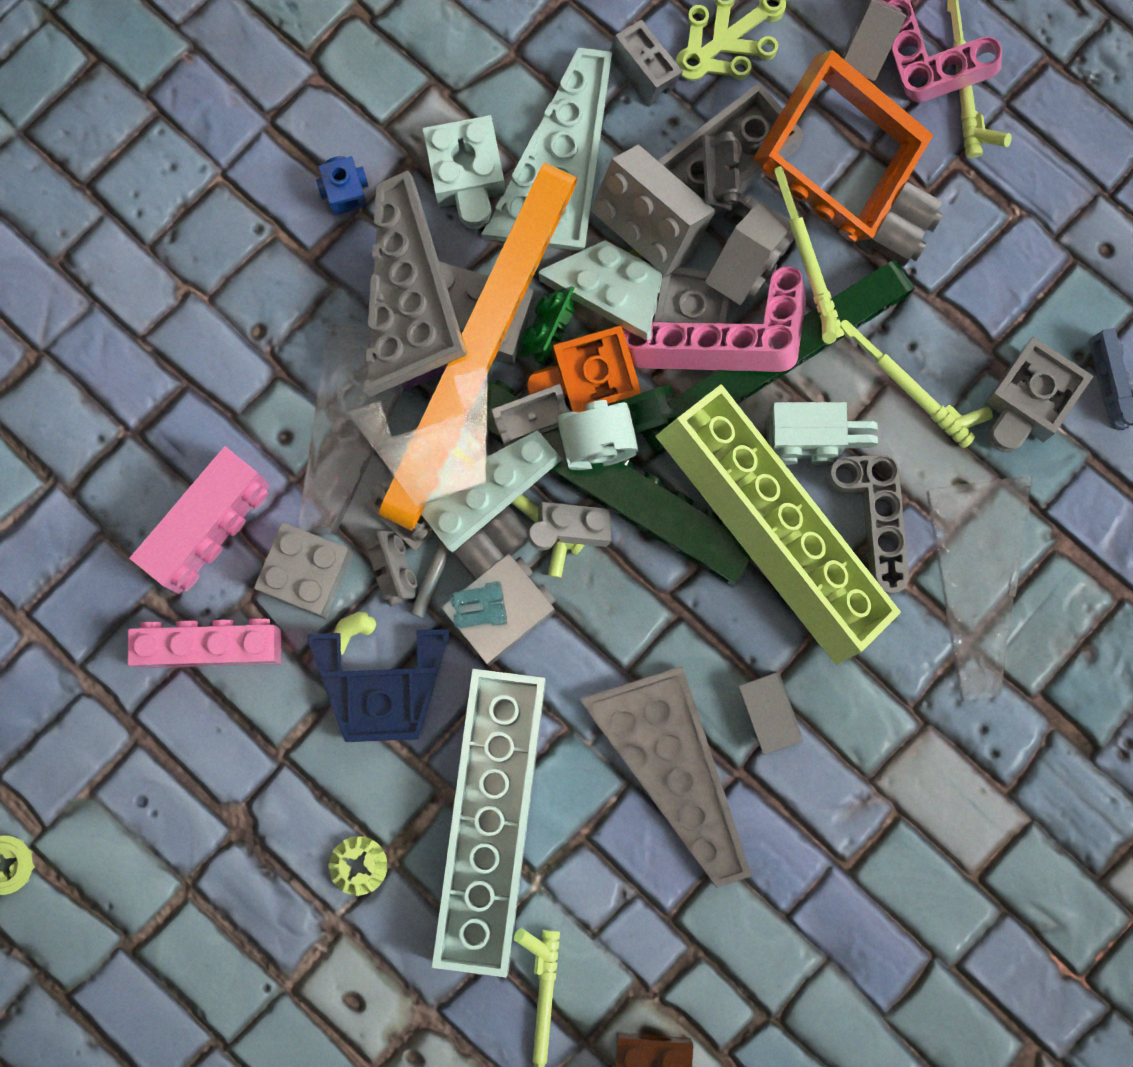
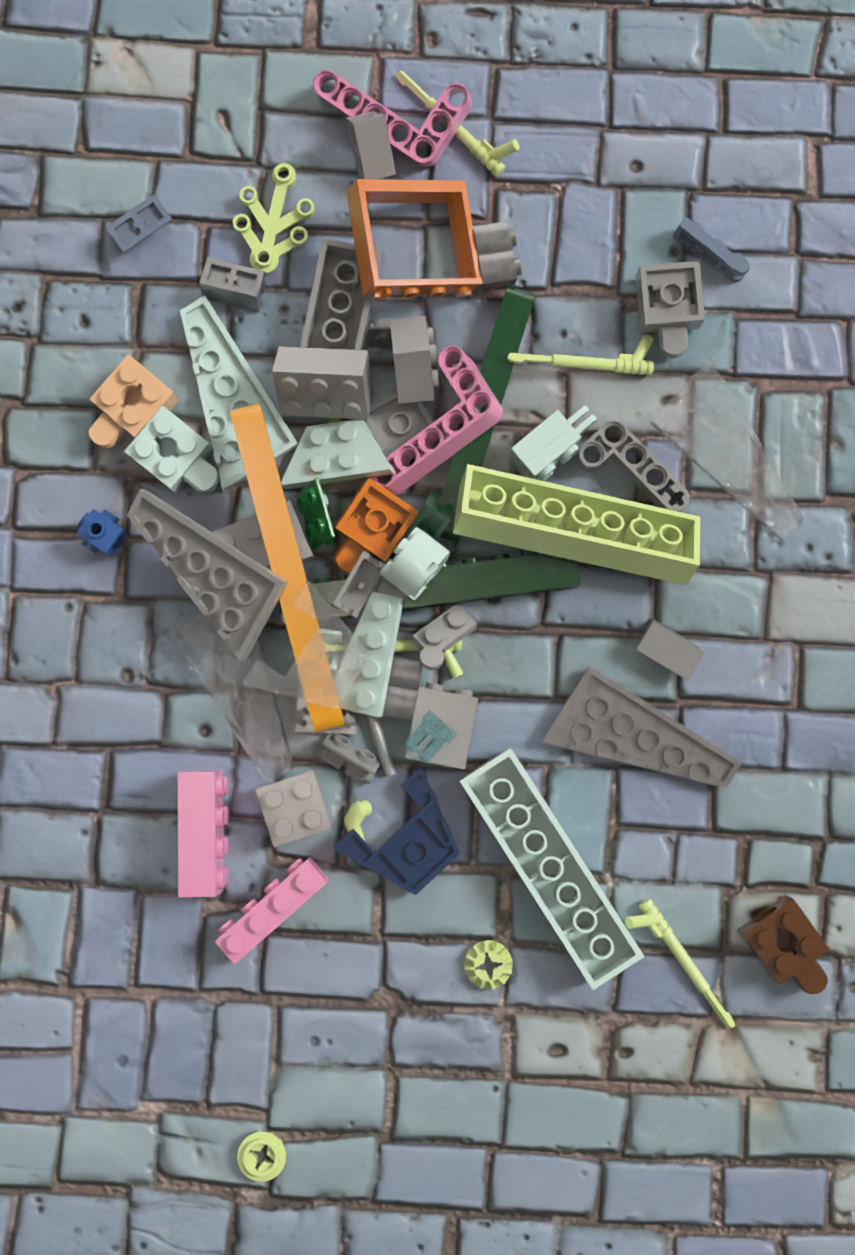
camera: 40 degrees left, 5 degrees up
flat silver hinge [702,132,742,211] -> none
yellowish green piece [774,166,844,344] -> none
none -> light nougat brick [89,354,180,449]

